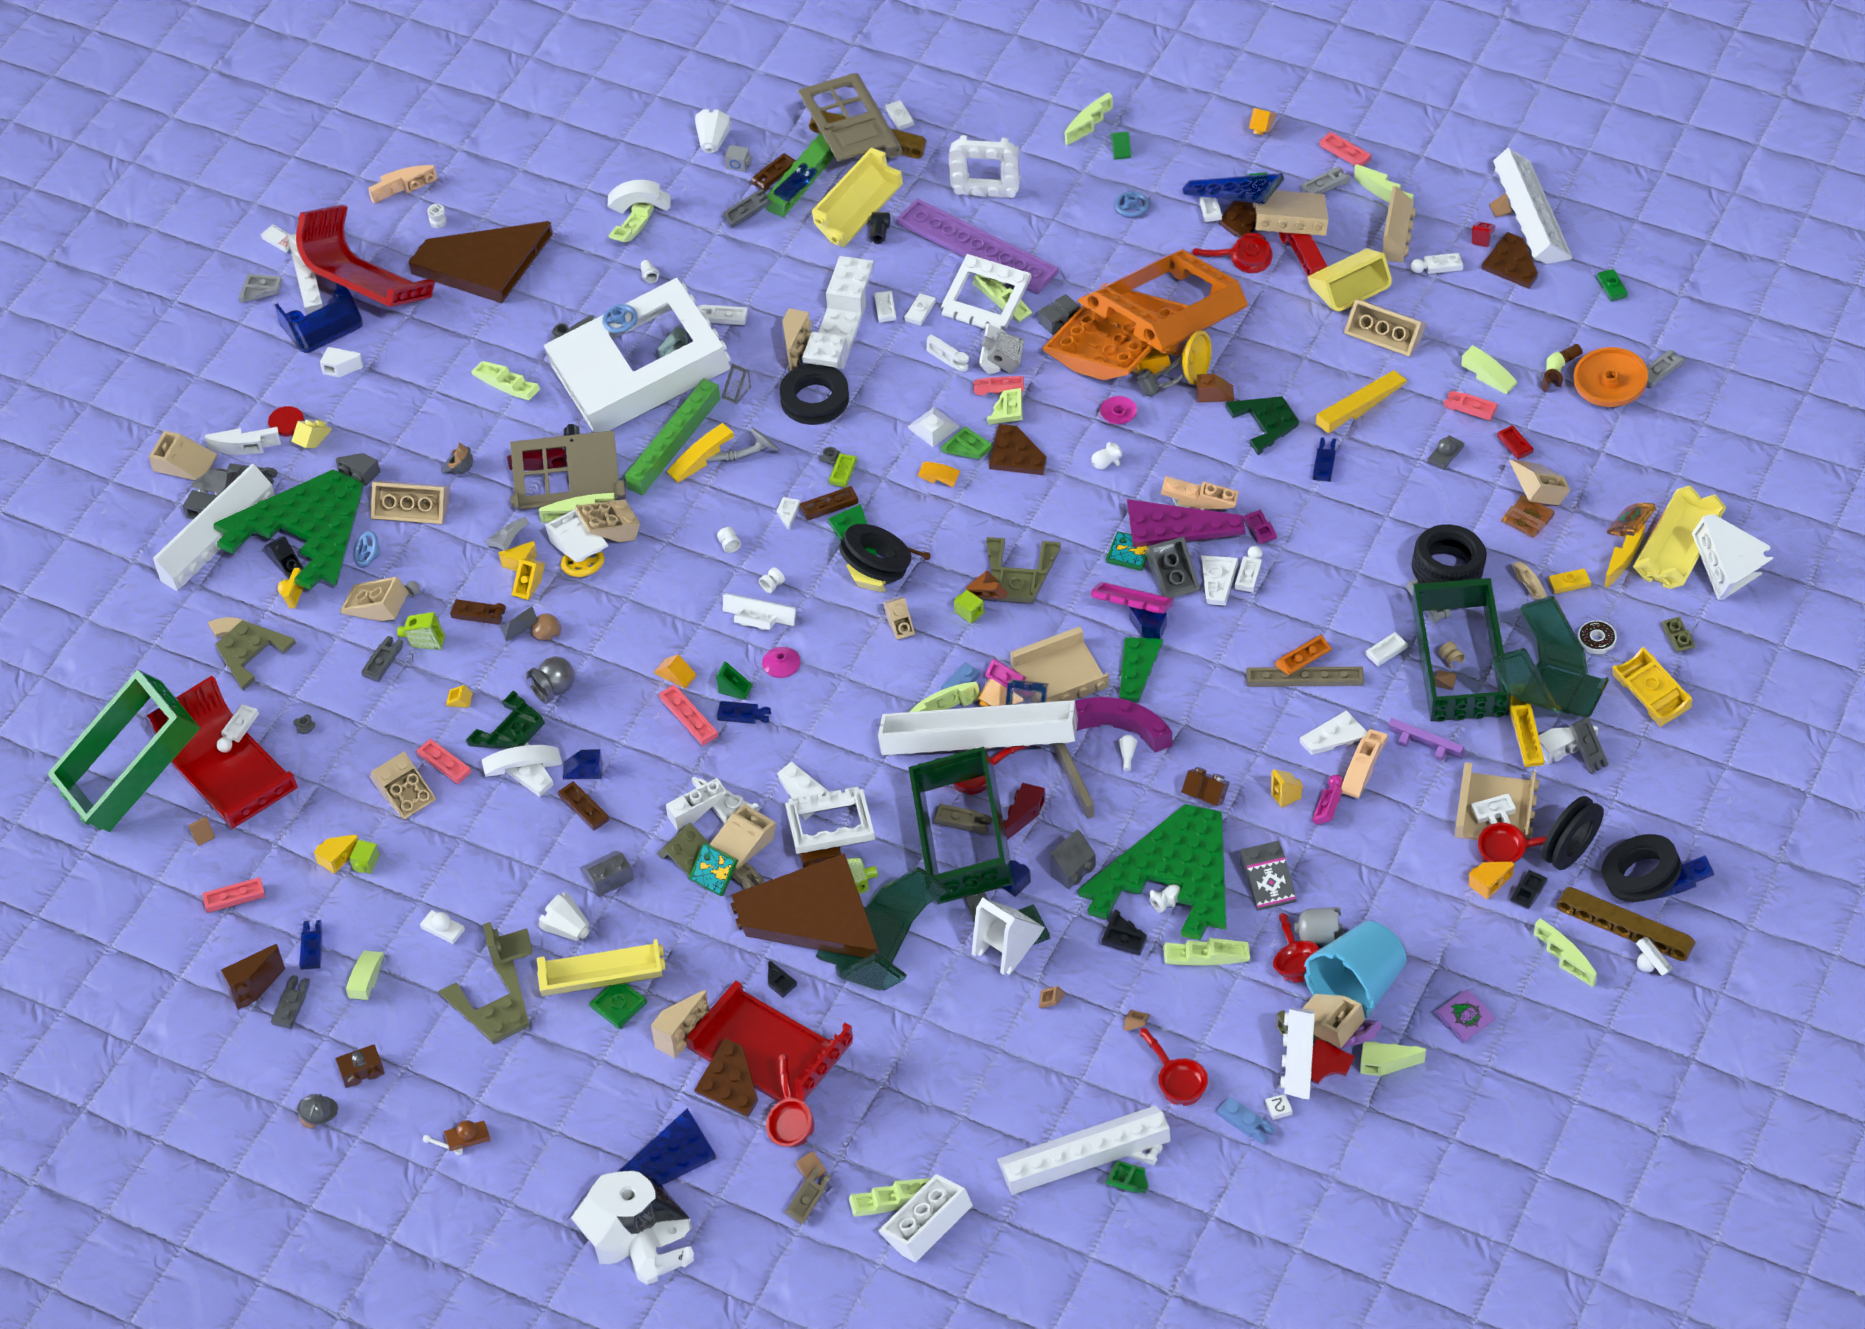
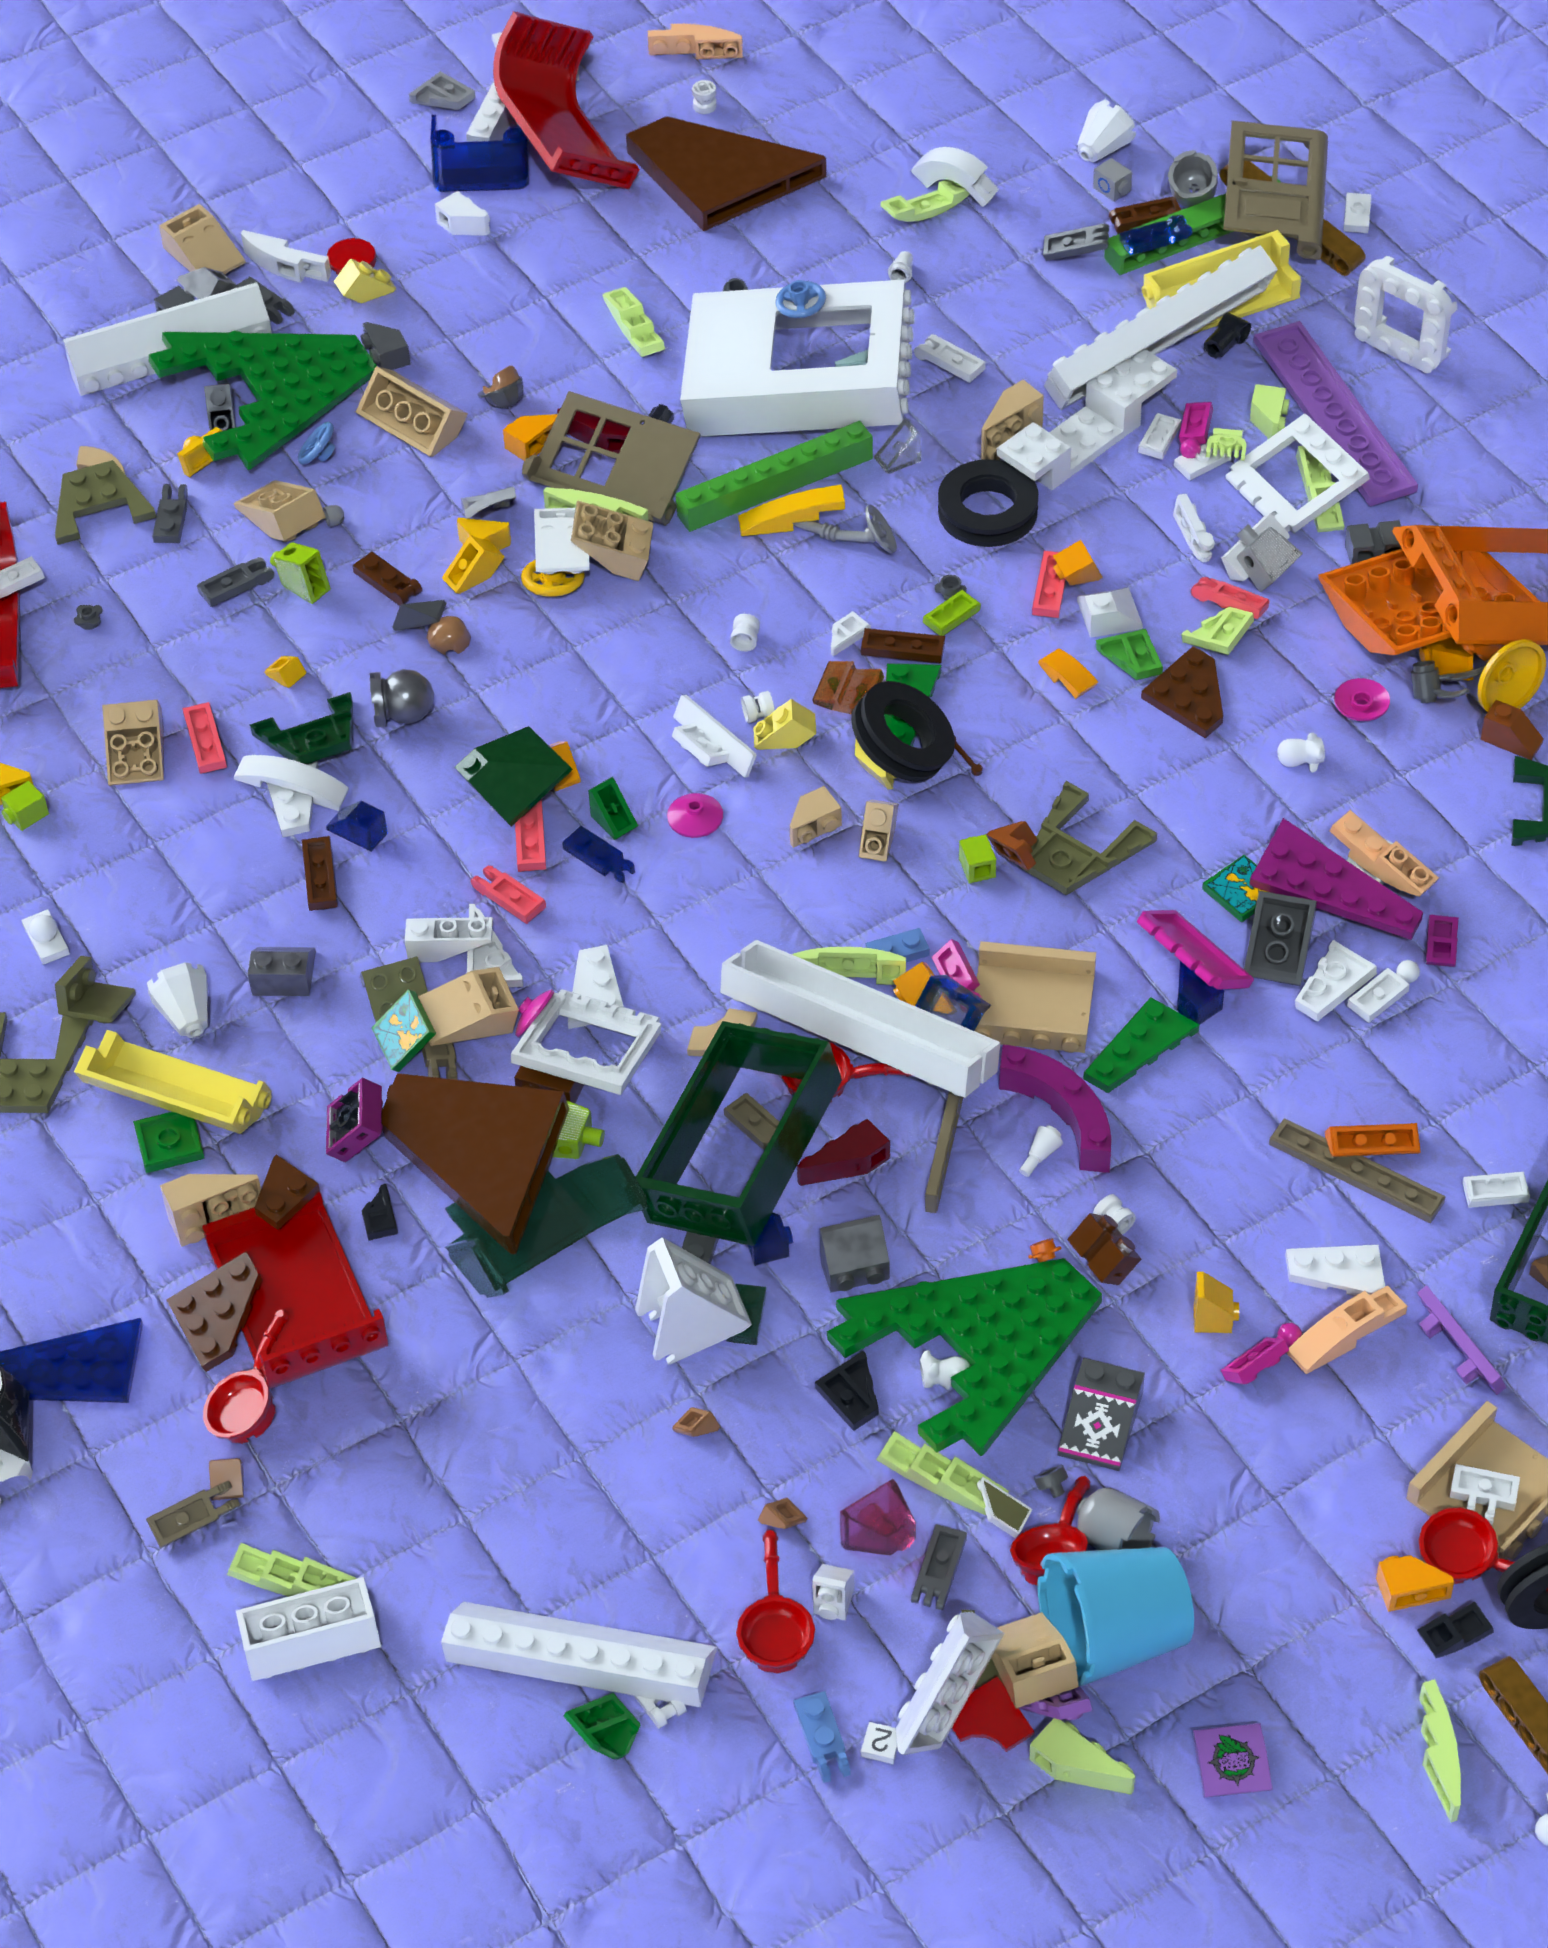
camera: 30 degrees right, 0 degrees up
none -> dark grey hinge [152,484,188,543]
none -> reddish brown wing [254,1154,320,1230]
none -> magenta piece [326,1077,383,1163]
none -> dark green slope [455,726,573,826]
none -> coral hinge [470,865,546,924]
none -> light orange slope [503,414,558,461]
none -> dark pink dish [515,989,555,1037]
none -> tan tile [687,1008,758,1056]
none -> light yellow slope [753,699,816,750]
none -> tan slope [790,786,842,848]
none -> clear orange slope [812,661,884,714]
none -> white slope [812,1564,855,1620]
none -> clear pink slope [840,1479,916,1556]
none -> dark grey hinge [911,1524,967,1610]
none -> tile [977,1477,1033,1538]
none -> orange plate [1028,1238,1061,1263]
none -> coral plate [1032,551,1066,618]
none -> dark grey tile [1034,1465,1068,1498]
none -> white piece [1044,245,1278,410]
none -> light orange slope [1053,540,1103,586]
none -> white wheel [1093,1194,1136,1235]
none -> light grey cylinder [1168,150,1218,208]
none -> dark pink plate [1179,402,1213,458]
none -> yellowish green piece [1206,428,1246,461]
none -> yellowish green slope [1250,384,1290,439]

